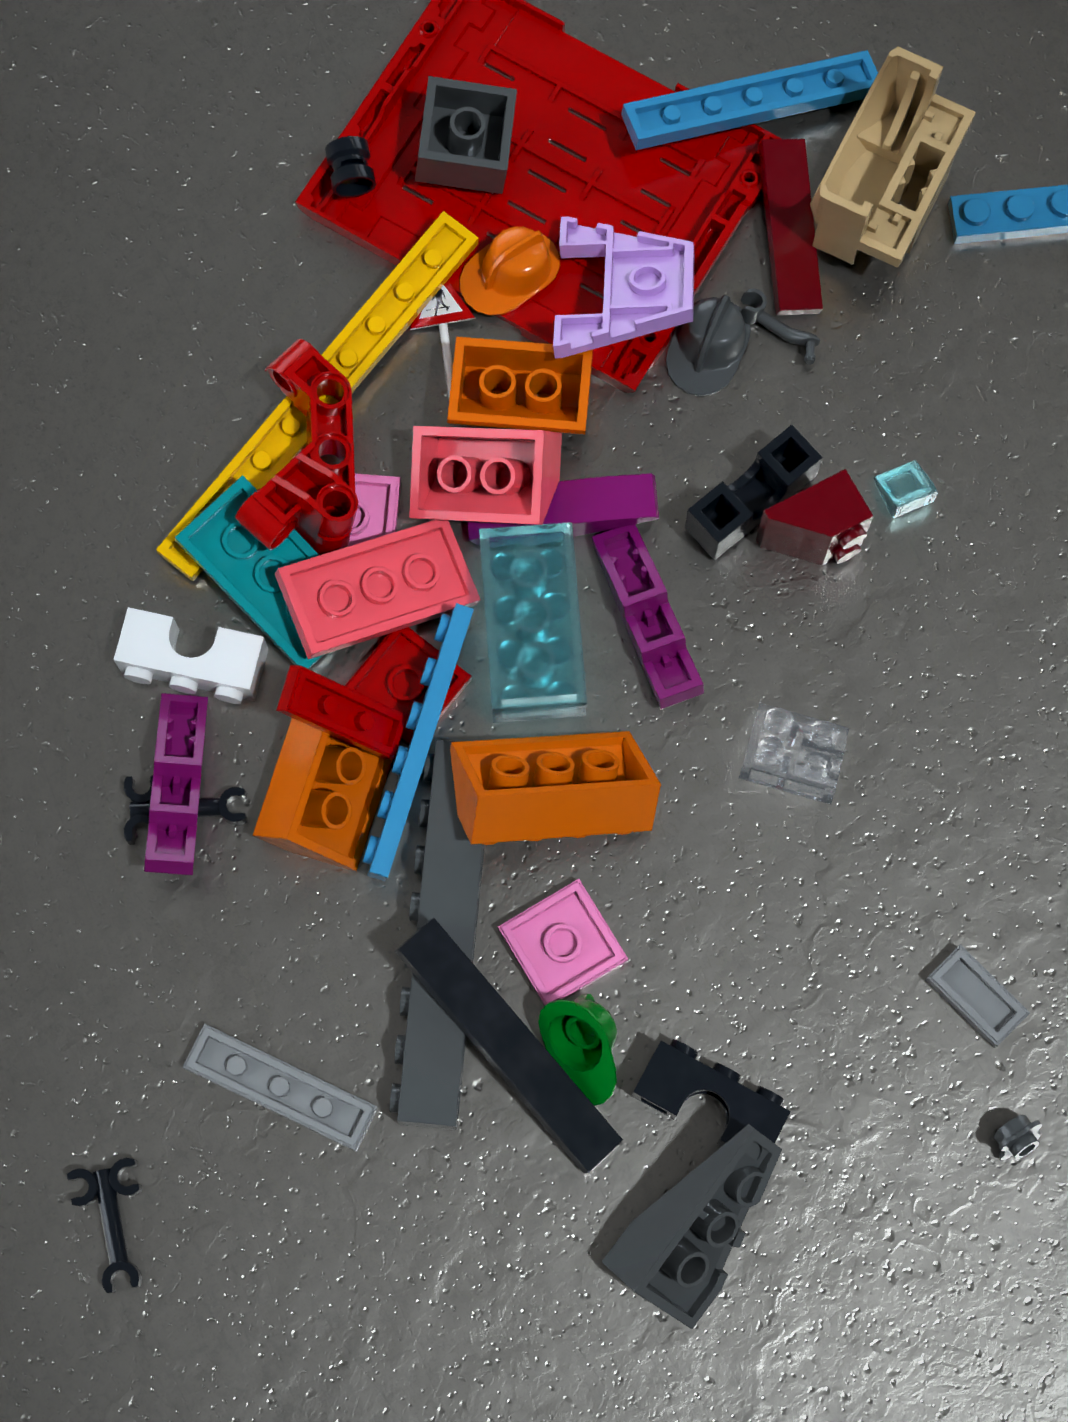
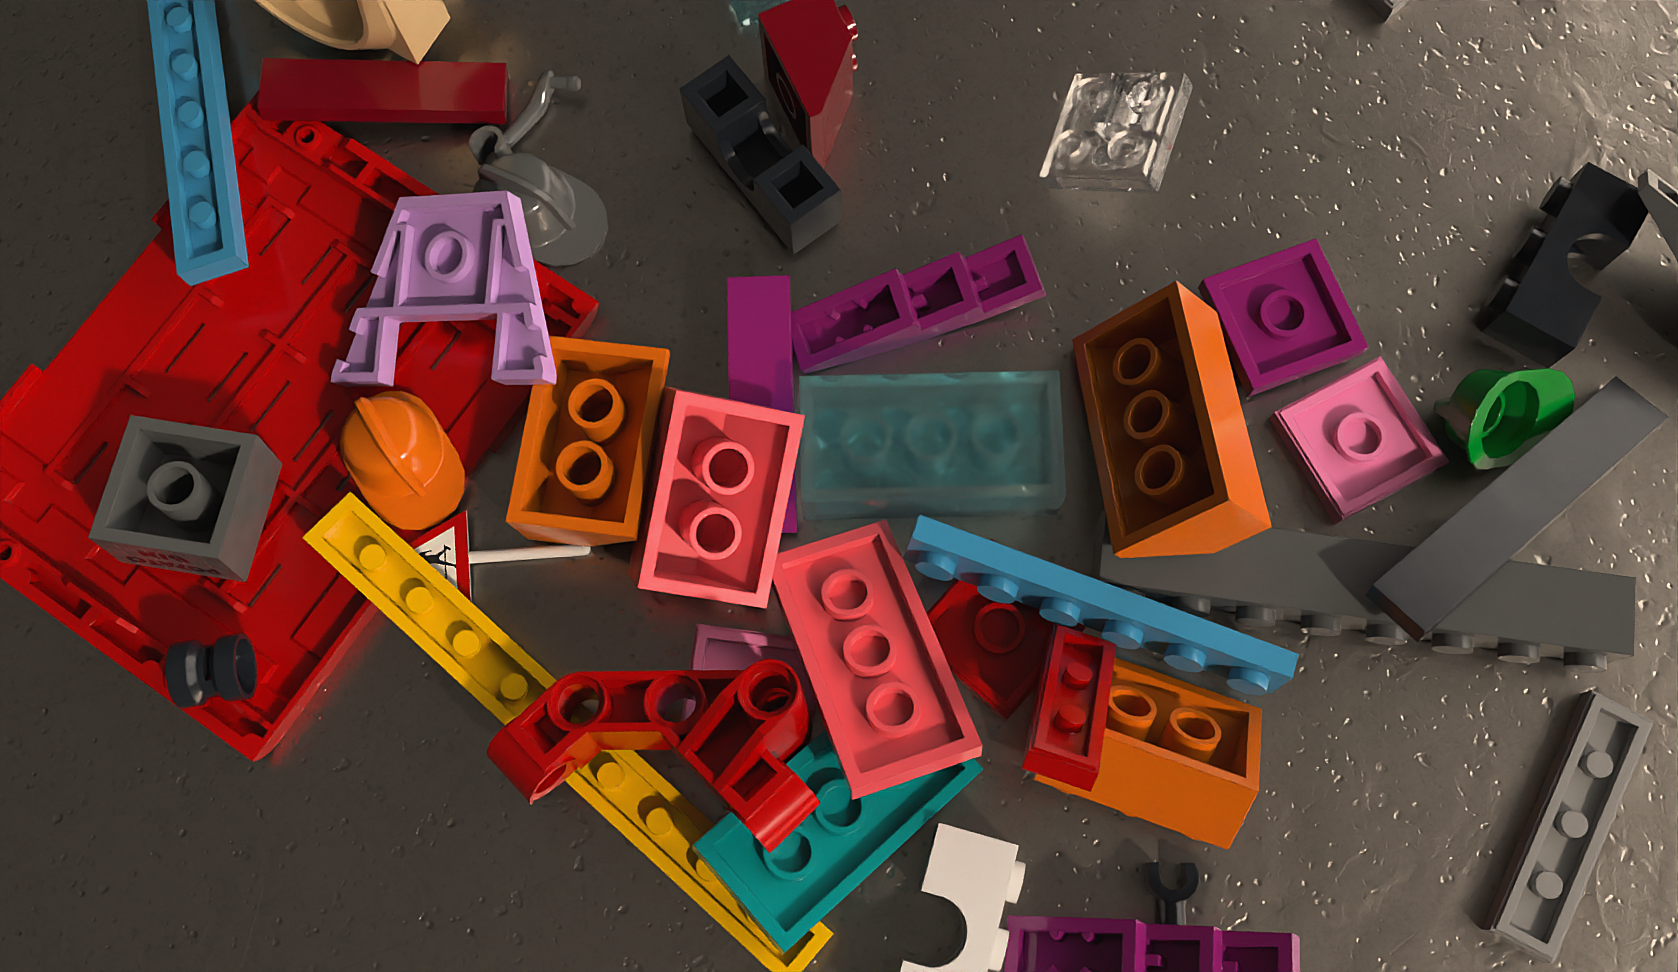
camera: 85 degrees left, 0 degrees up
none -> magenta plate [1198,238,1369,397]

